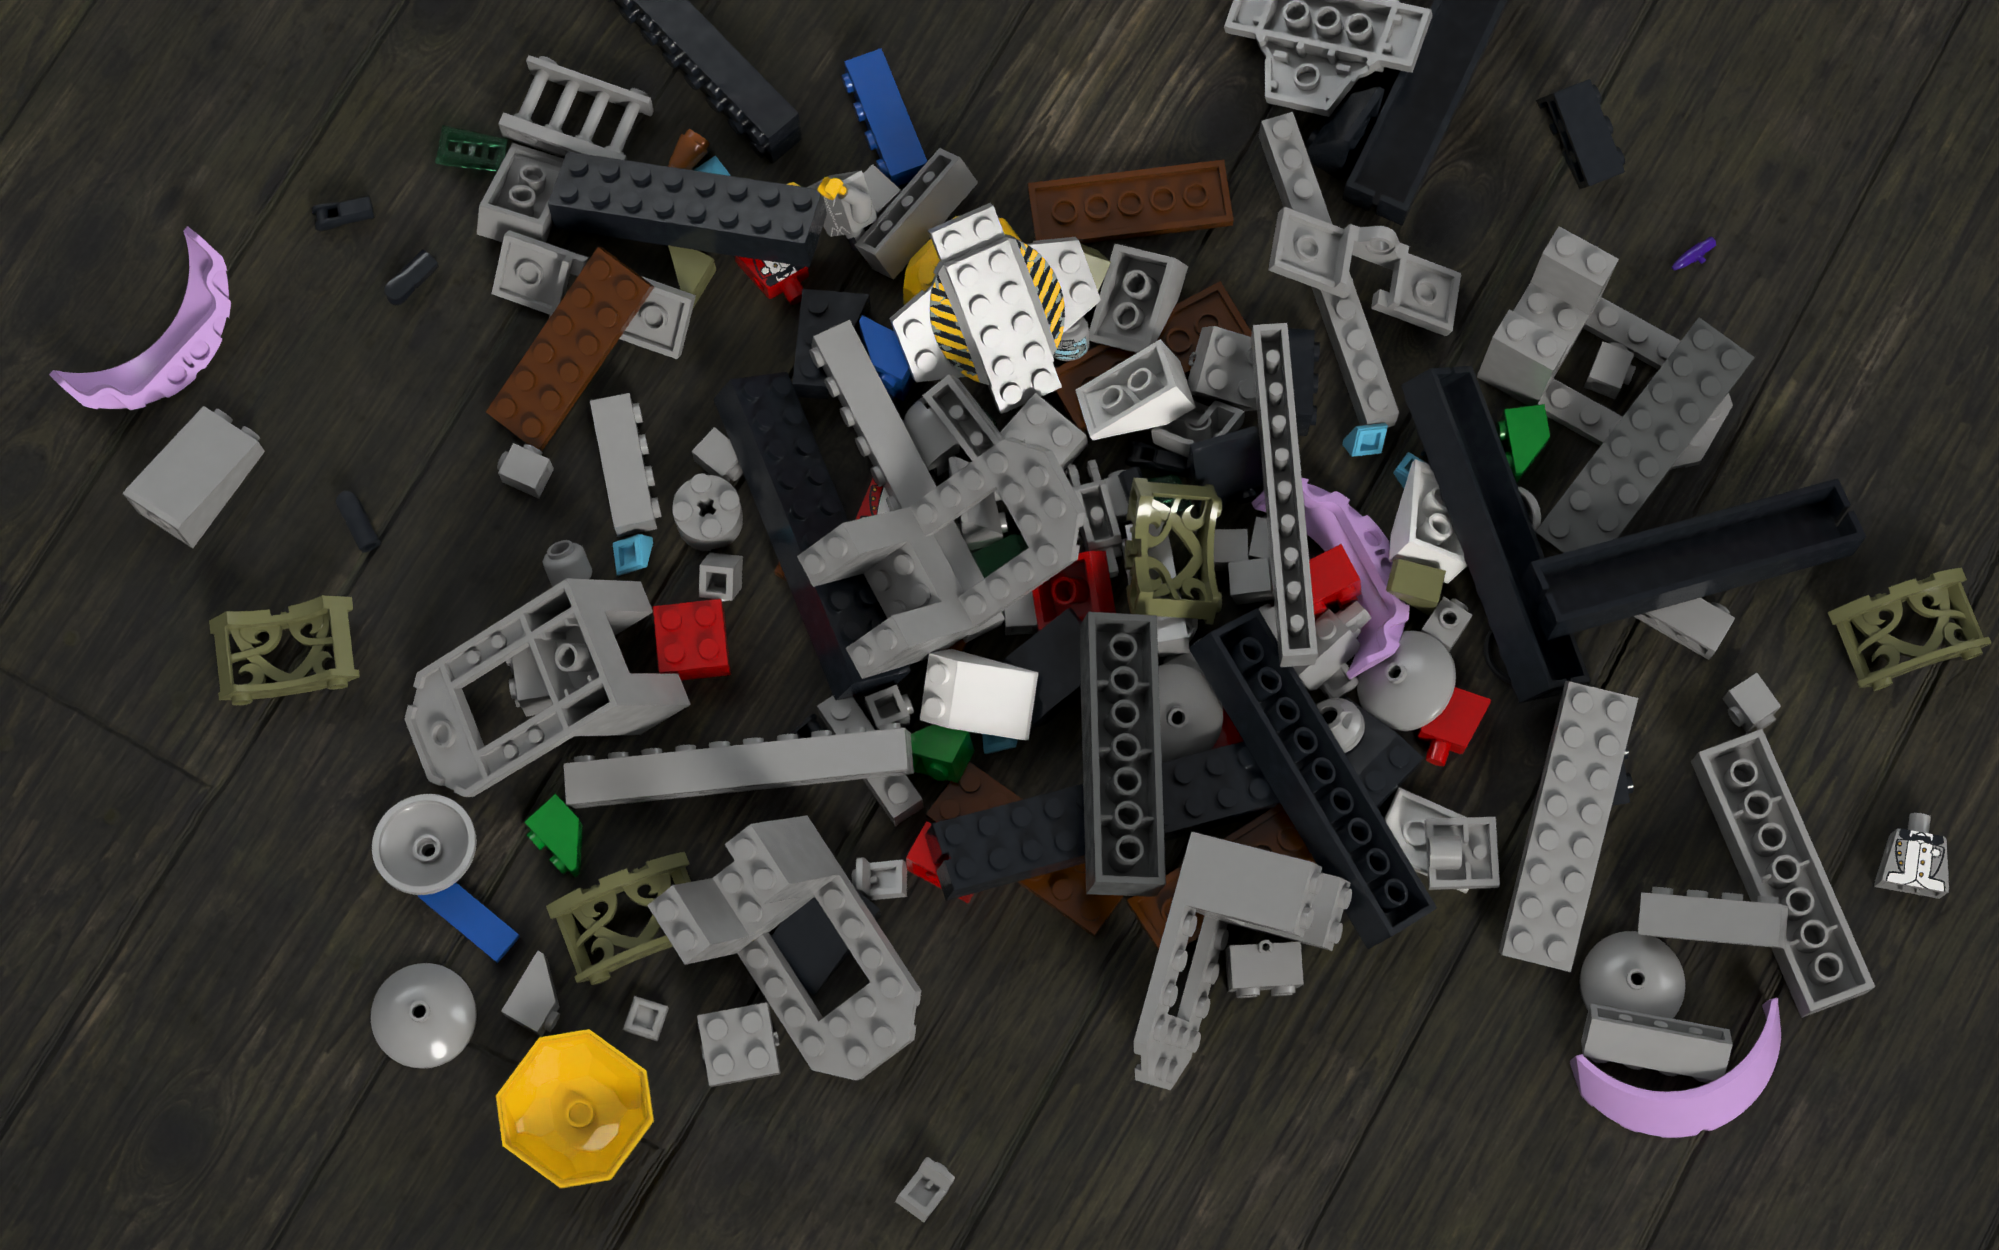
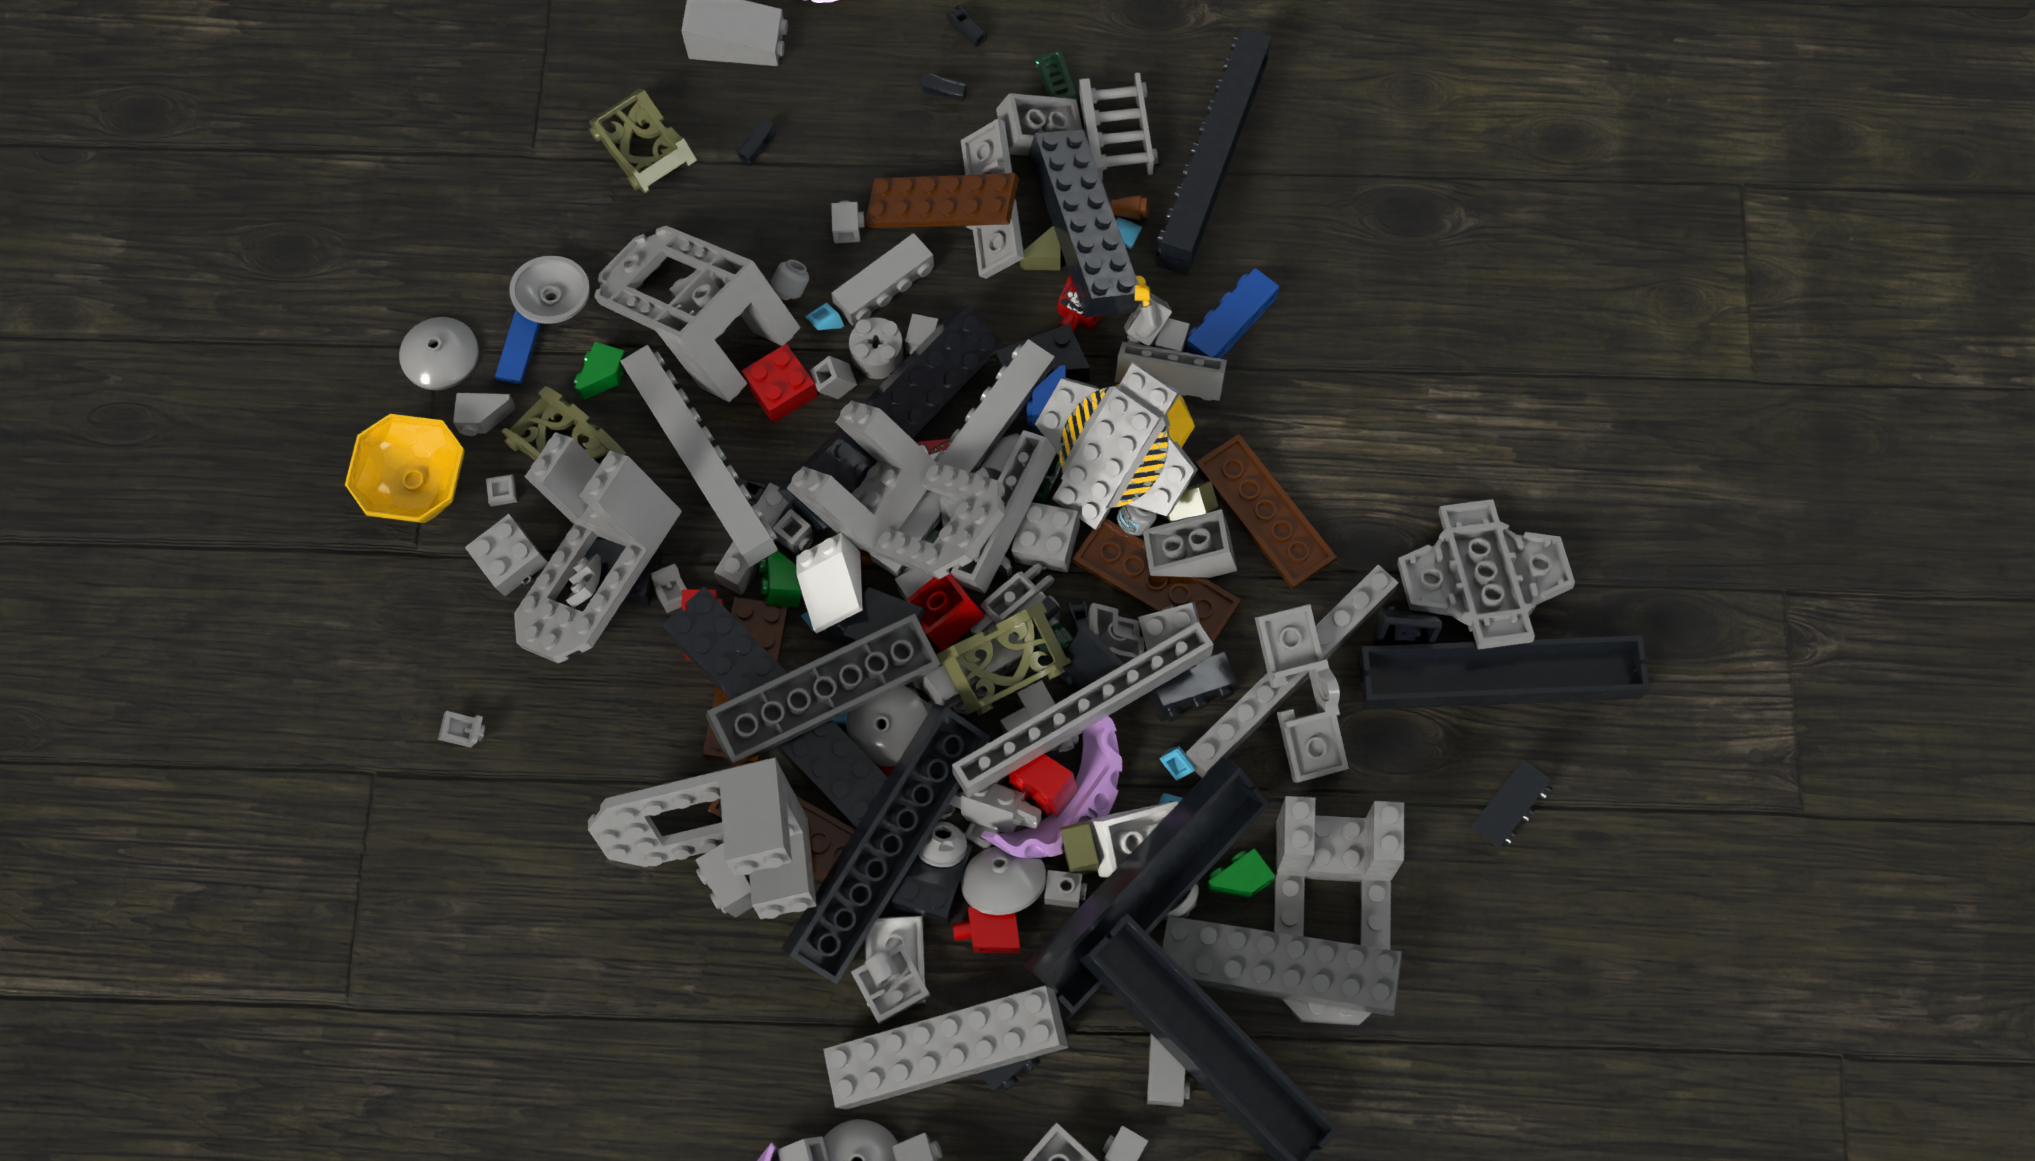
camera: 65 degrees right, 5 degrees down
white slope [1076,339,1196,440] -> none
light grey brick [1584,341,1636,399] -> none
dark purple helmet [1671,236,1716,271] -> none
none -> light grey slope [566,554,601,608]

